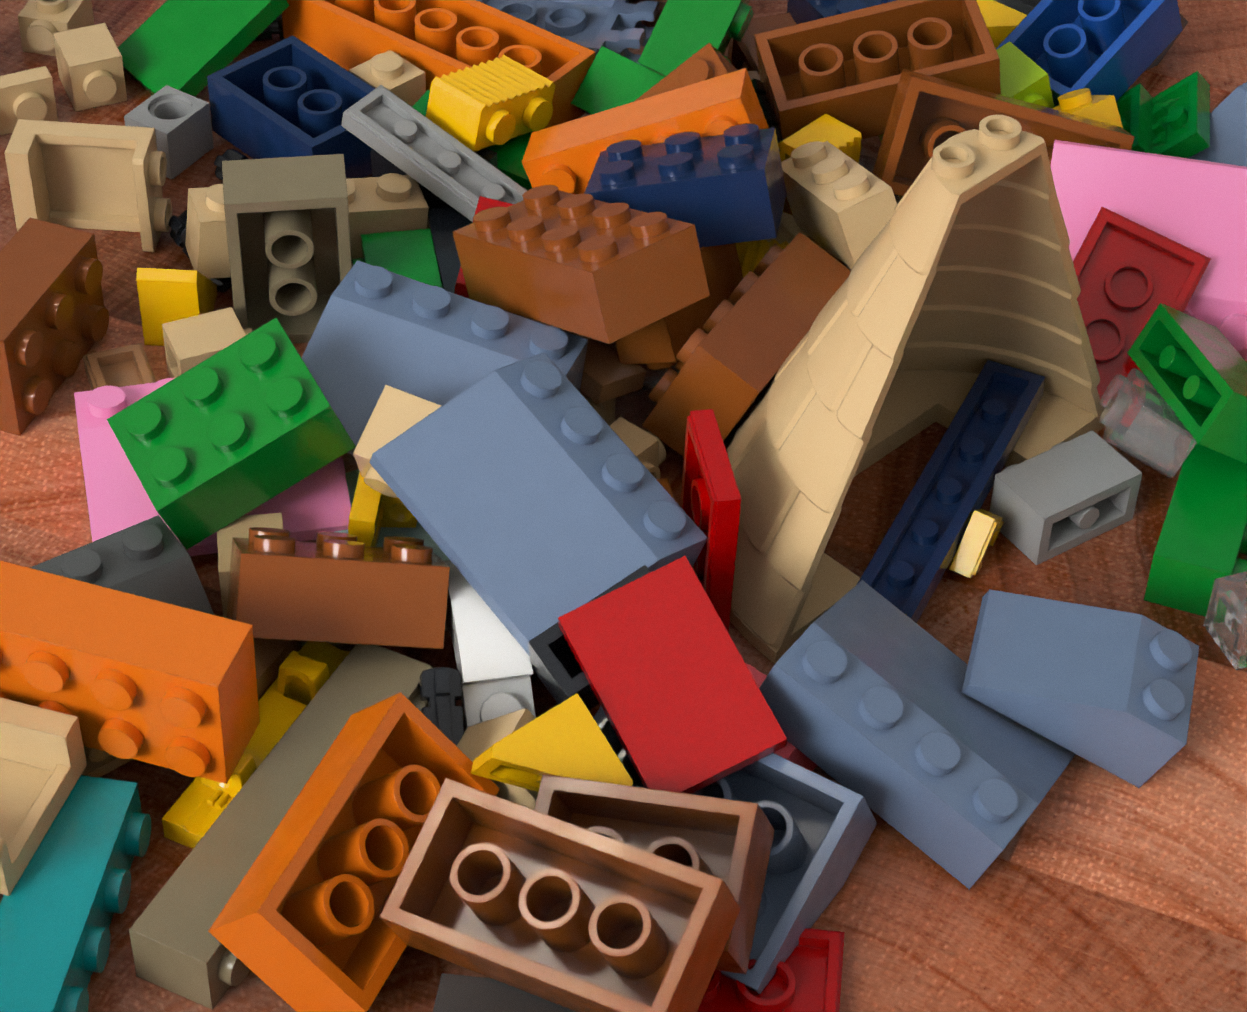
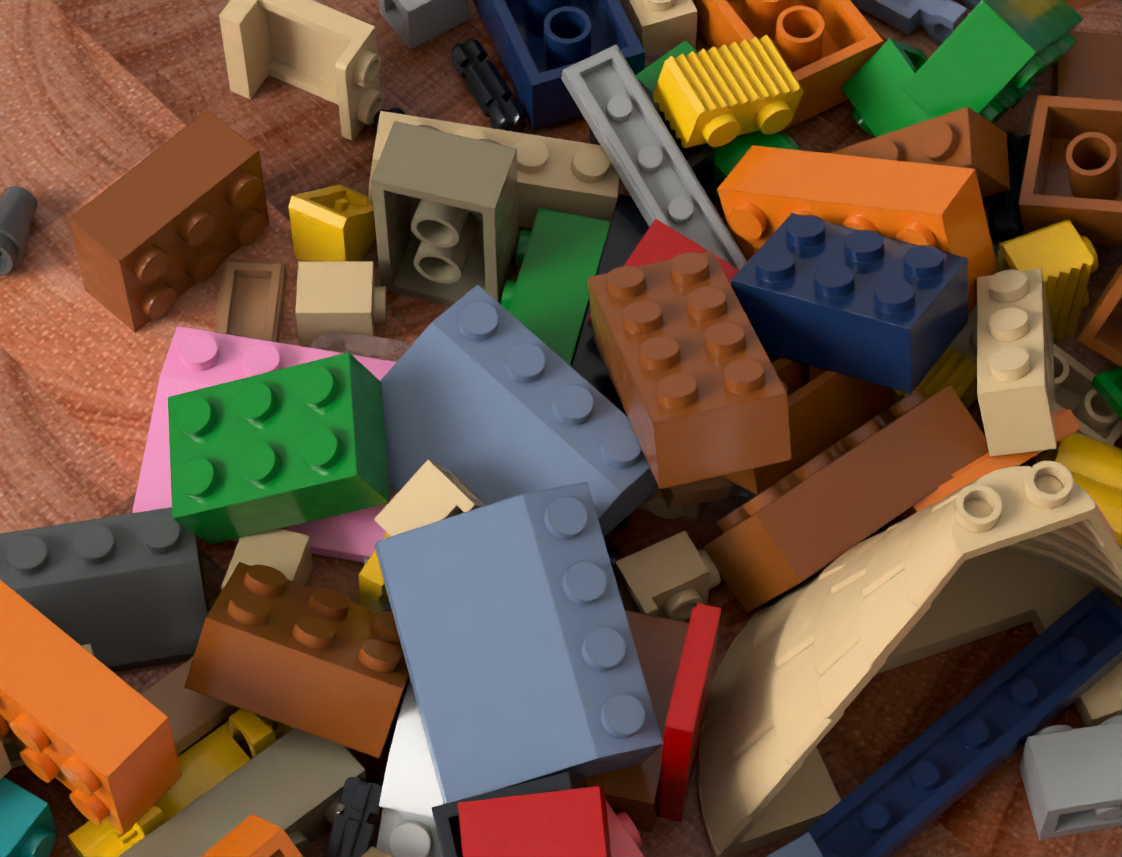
camera: 25 degrees right, 15 degrees up
yellow tile [949,509,1004,578] -> none

